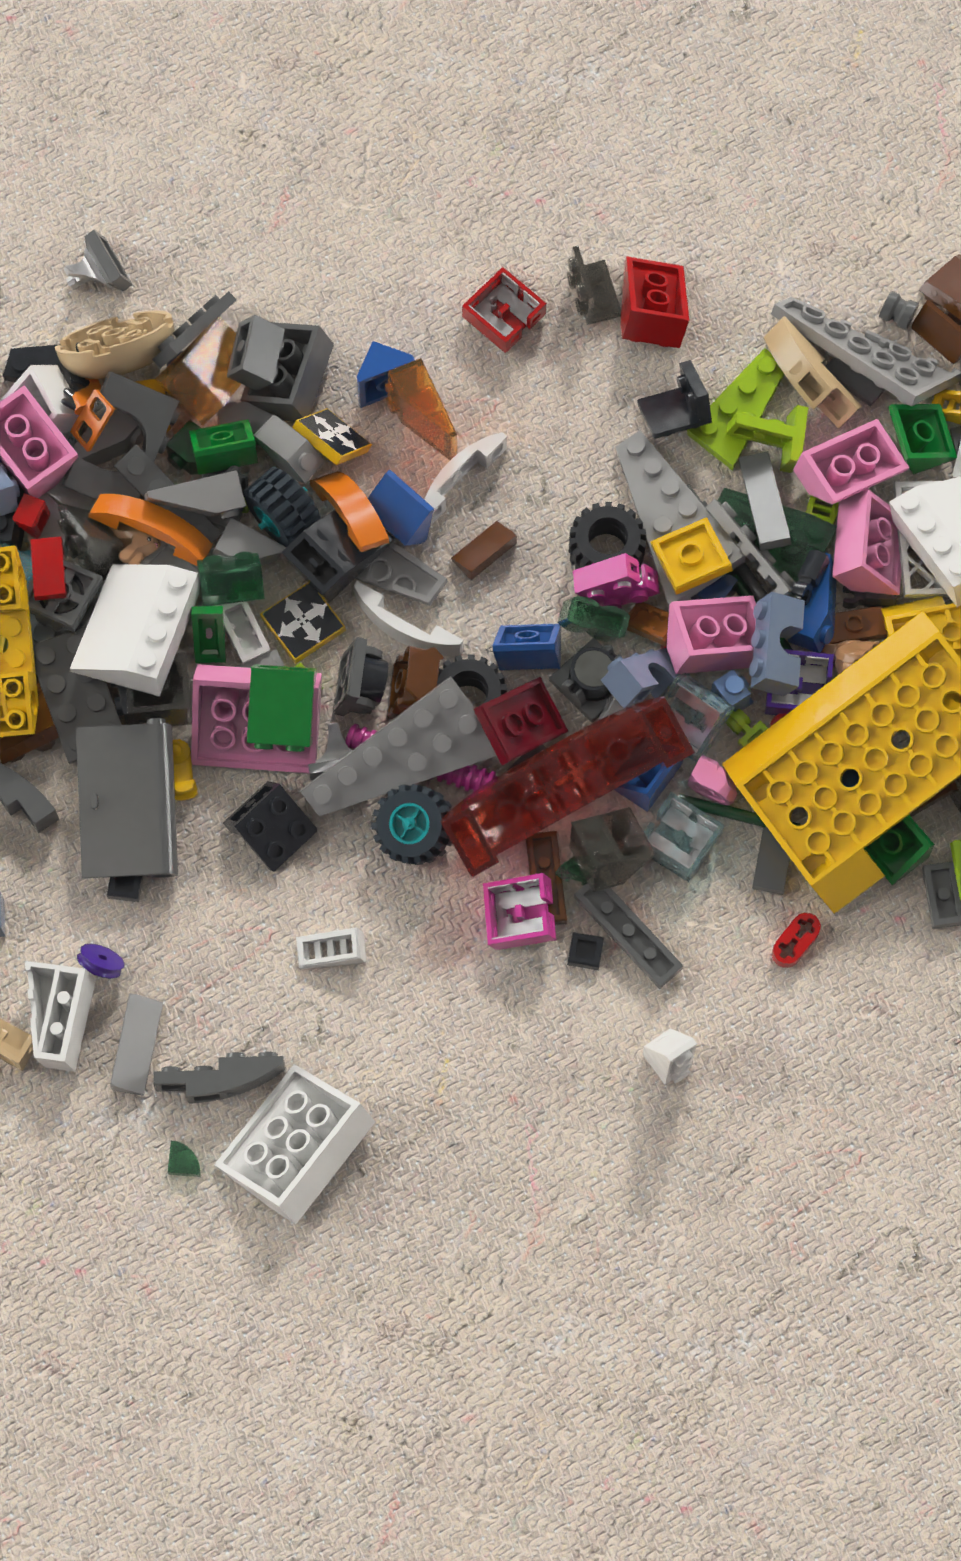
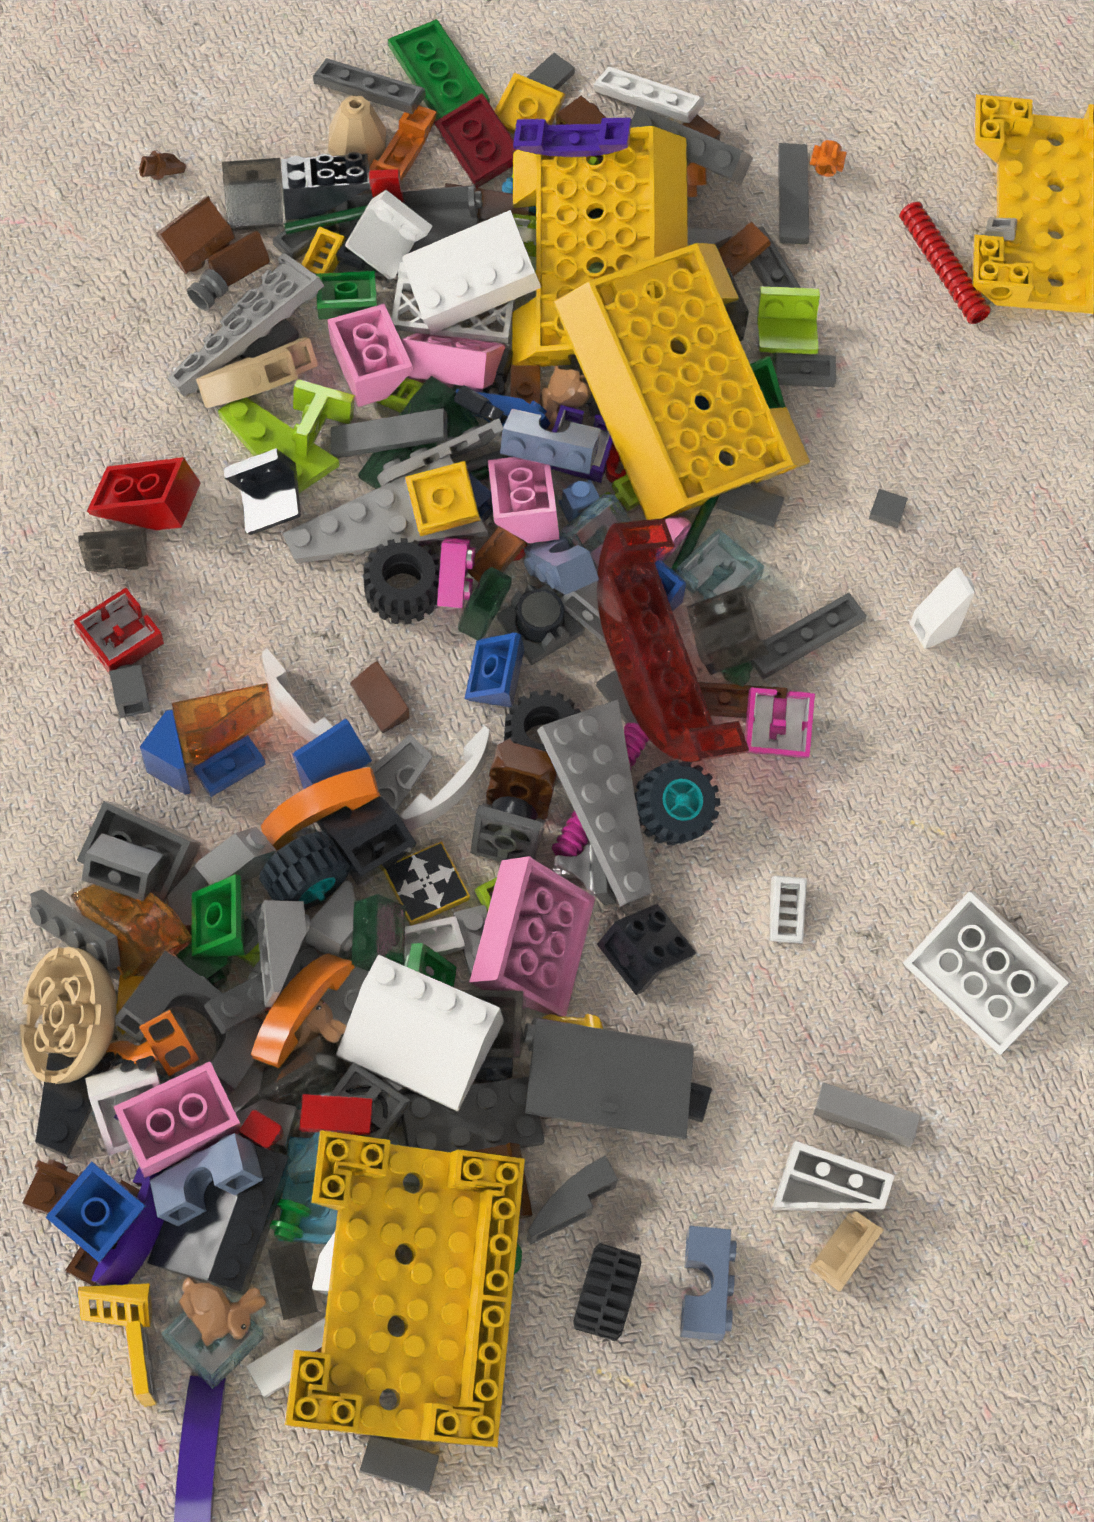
camera: 85 degrees left, 5 degrees down
dark purple piece [77,943,125,979] -> none
dark grey slope [154,1052,285,1103] -> none
clear green tile [168,1140,201,1177] -> none
green panel [247,664,317,752] -> none
tile [292,408,372,465] -> none
dark red tile [473,676,569,765] -> none
black tile [567,932,604,970] -> none
red beam [772,912,821,968] -> none
none -> dark grey brick [109,665,151,718]
none -> blue plate [193,735,266,797]
none -> dark grey tile [869,489,908,528]

